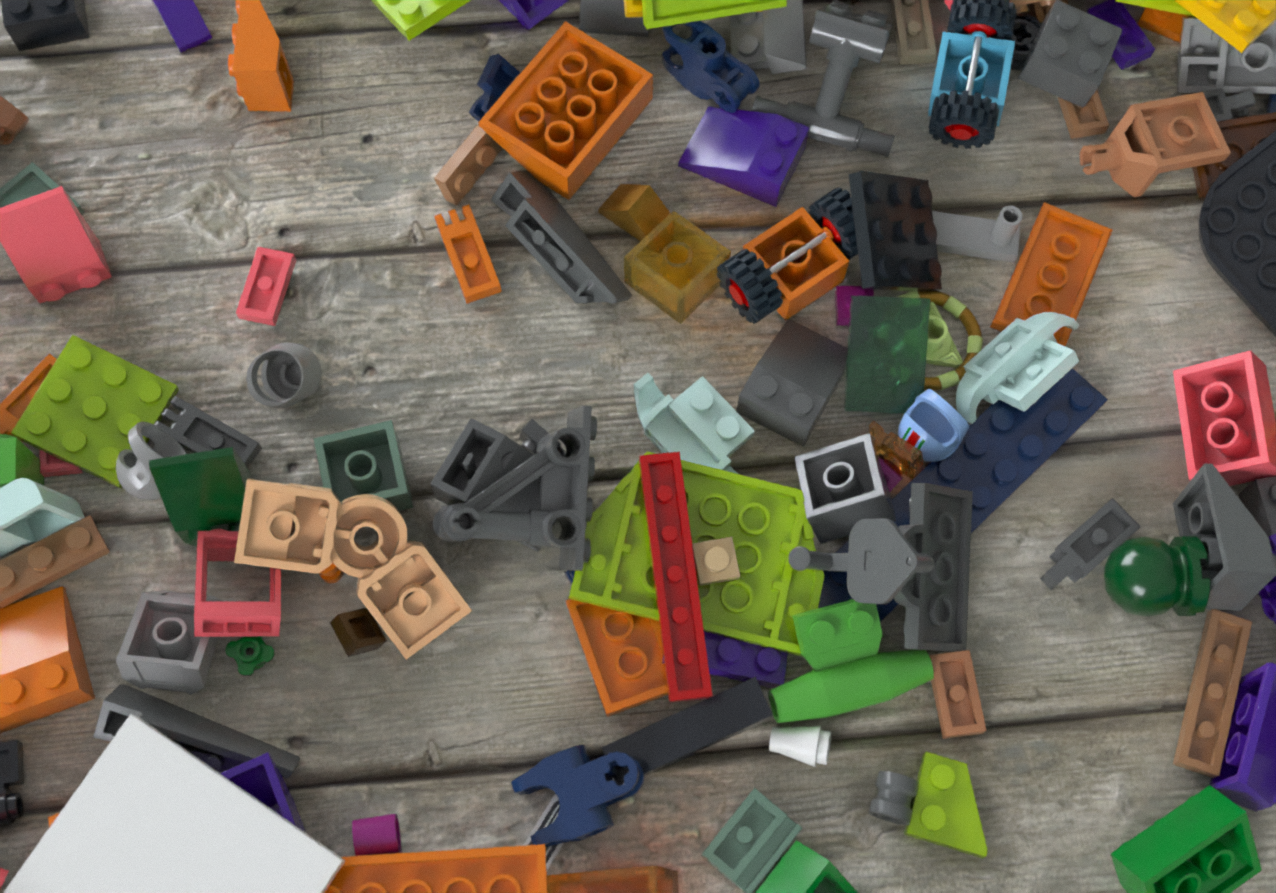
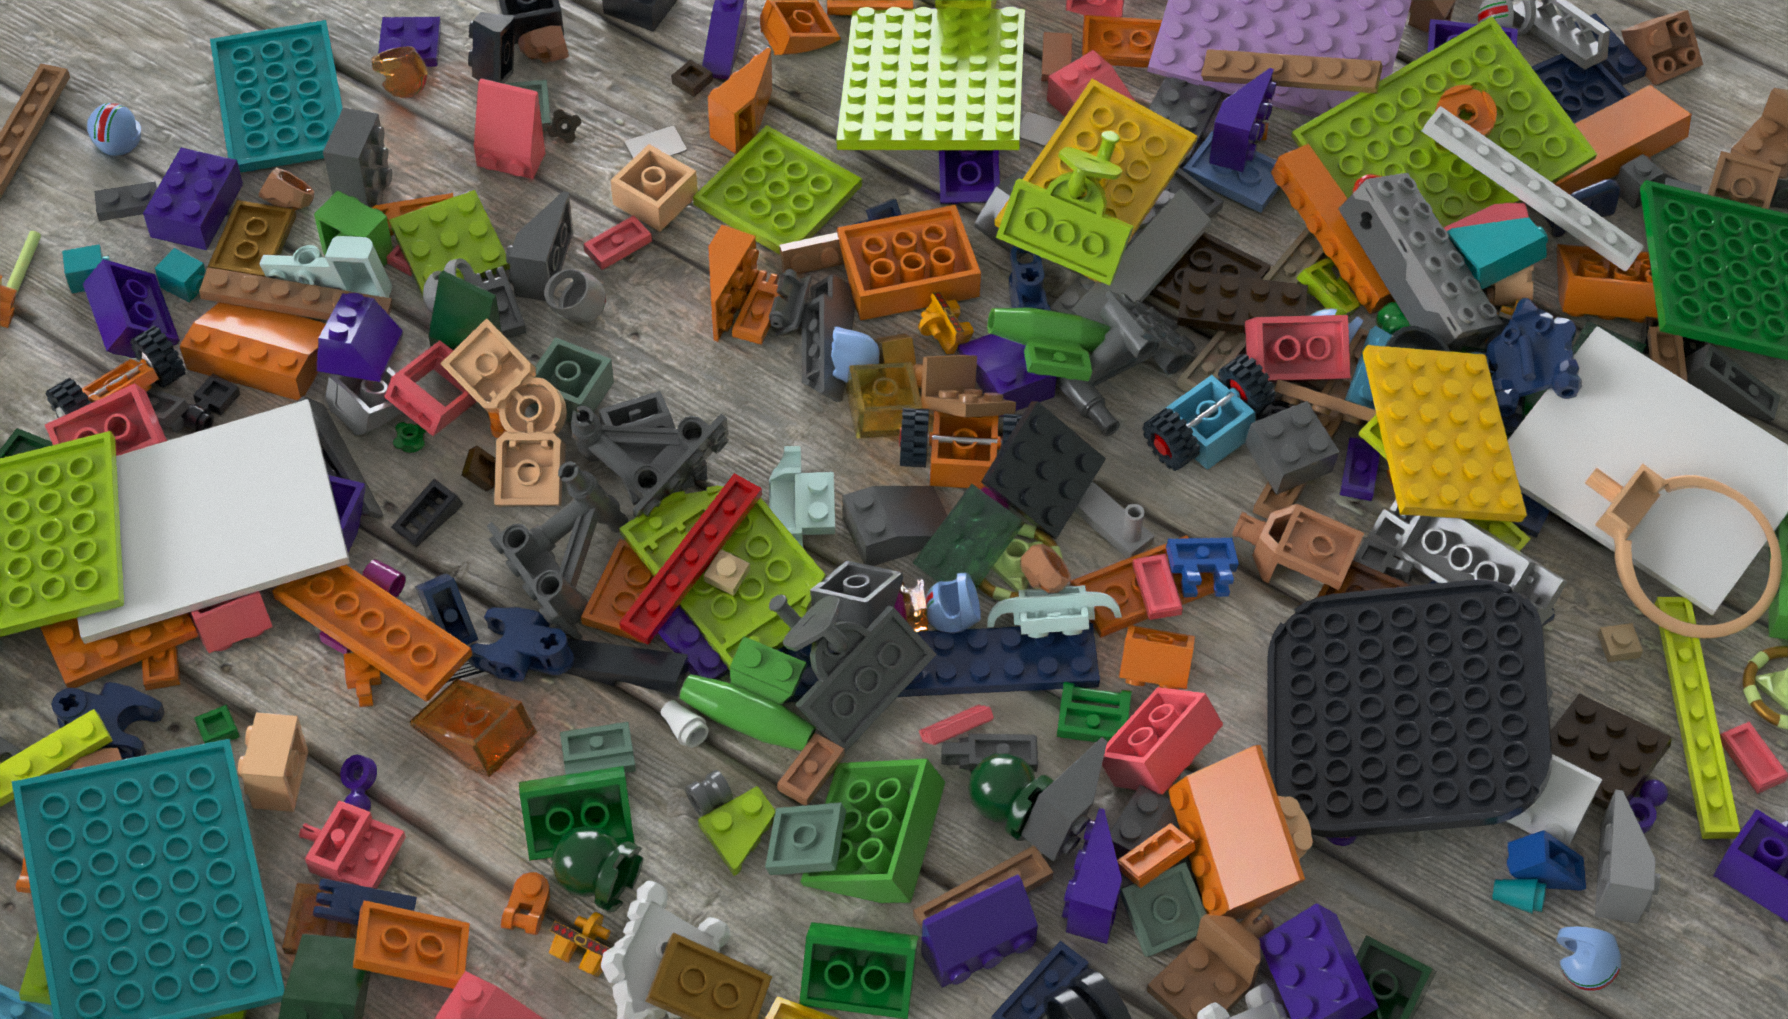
camera: 40 degrees right, 15 degrees down
none -> dark purple slope [317,293,403,382]
none -> black slope [391,478,463,547]
none -> dark blue slope [415,573,479,645]
none -> dark grey plate [487,461,628,640]
none -> dark grey slope [506,191,574,301]
none -> dark brown plate [547,109,581,143]
none -> light nougat brick [610,144,698,232]
none -> white sticker [625,126,687,158]
none -> dark brown plate [671,59,713,97]
none -> lime plate [693,125,862,255]
none -> orange slope [708,225,759,342]
none -> sand green plate [765,803,846,875]
none -> dark grey hinge [769,269,812,336]
none -> bright green slope [800,759,945,903]
none -> light blue hair [831,326,880,385]
none -> medium nougat plate [909,355,1016,417]
none -> light orange hips [918,292,974,354]
none -> coral tile [918,704,994,745]
none -> bright green plate [987,308,1111,381]
none -> nougat rock [1020,544,1071,594]
none -> green plate [1056,682,1132,743]
none -> orange slope [1119,625,1195,690]
none -> coral tile [1133,554,1183,620]
none -> blue plate [1166,538,1239,597]

